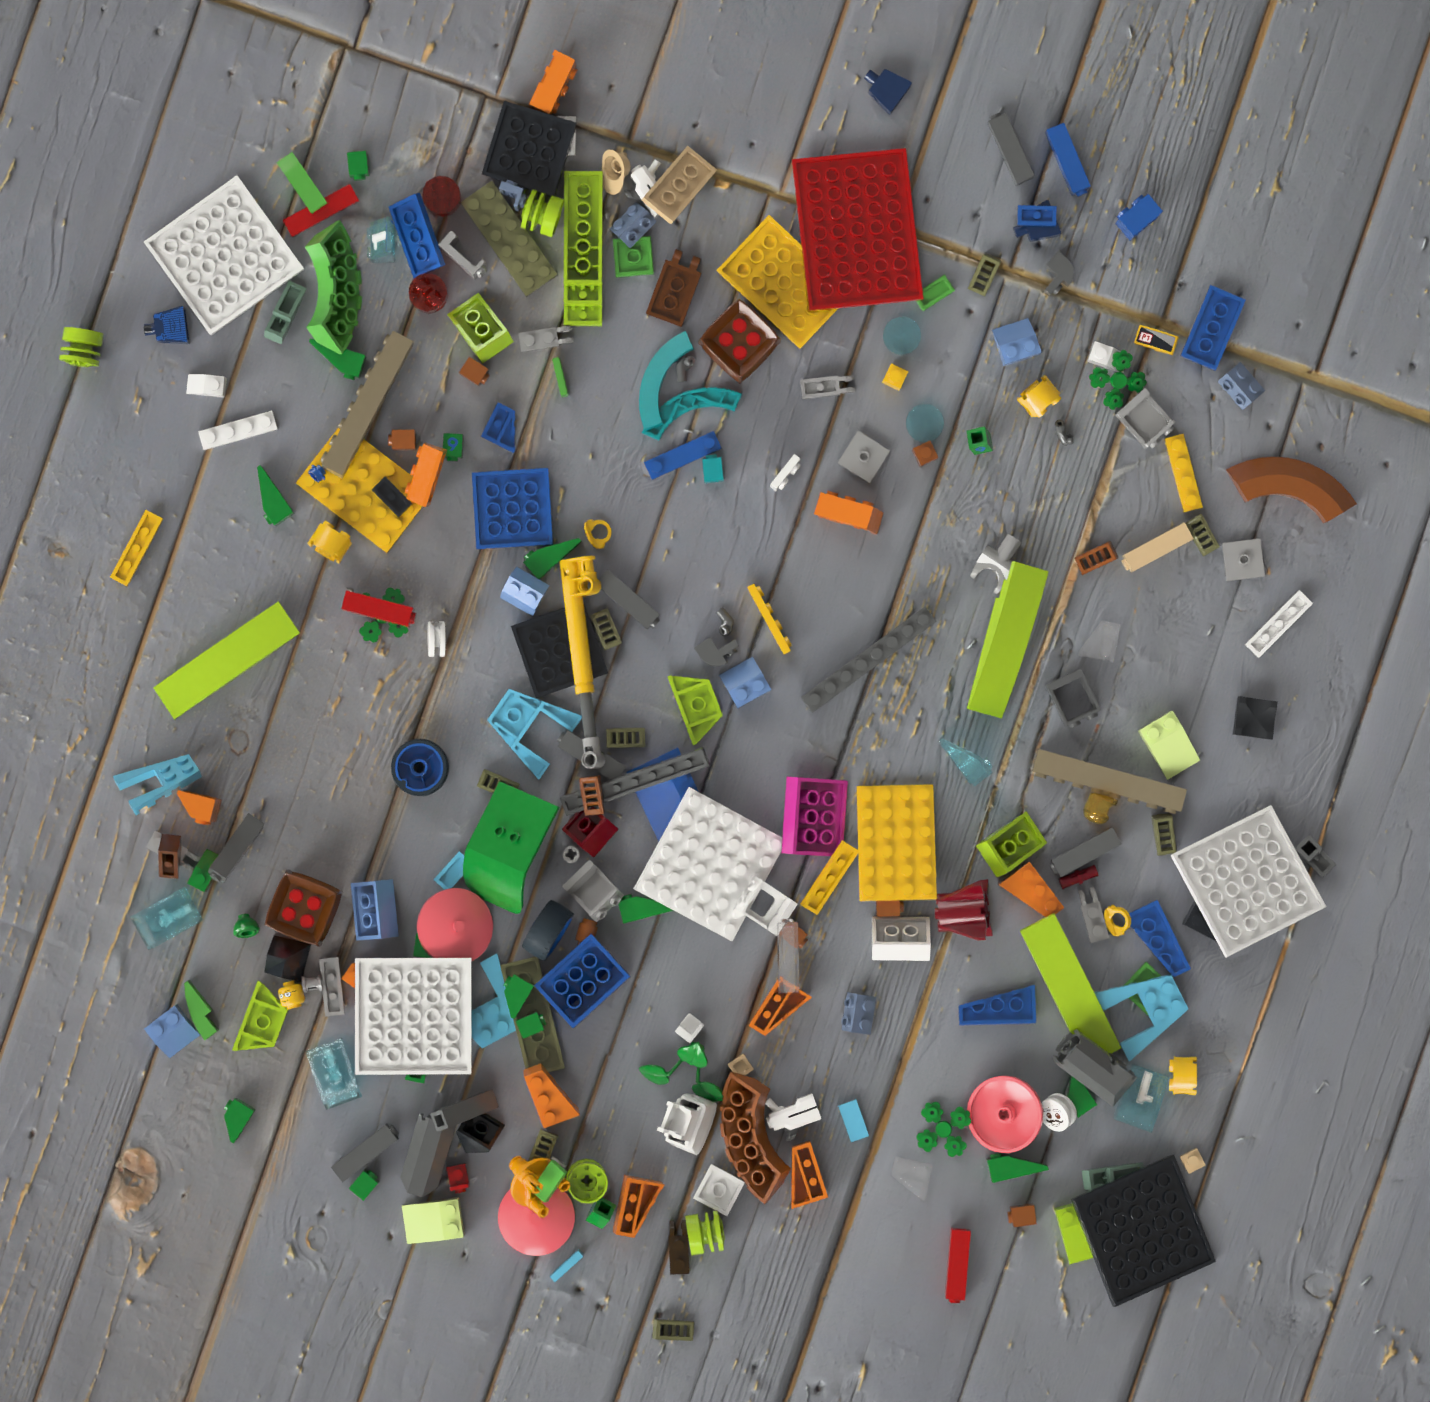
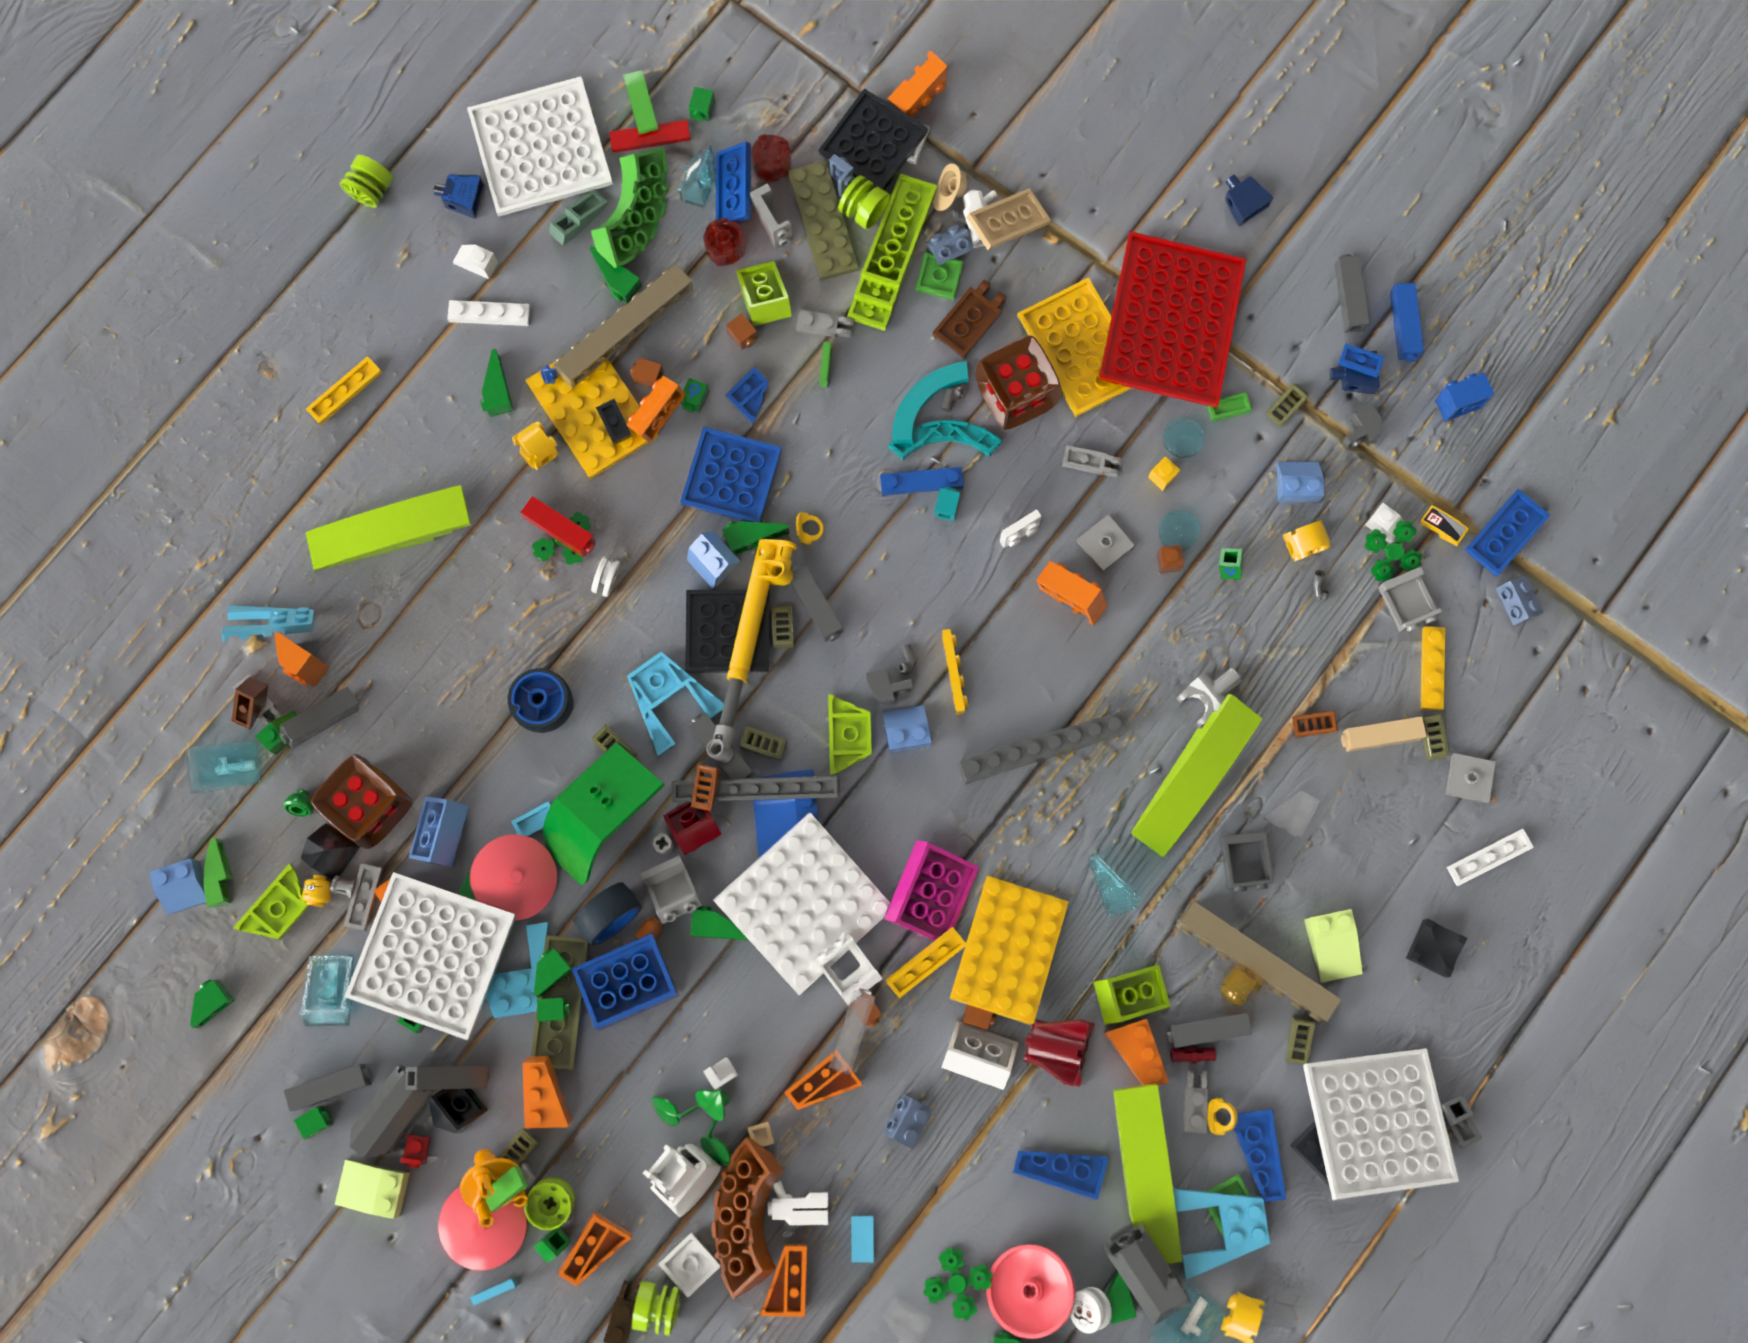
camera: 25 degrees right, 10 degrees down
dark orange brick [1226,457,1357,524] -> none

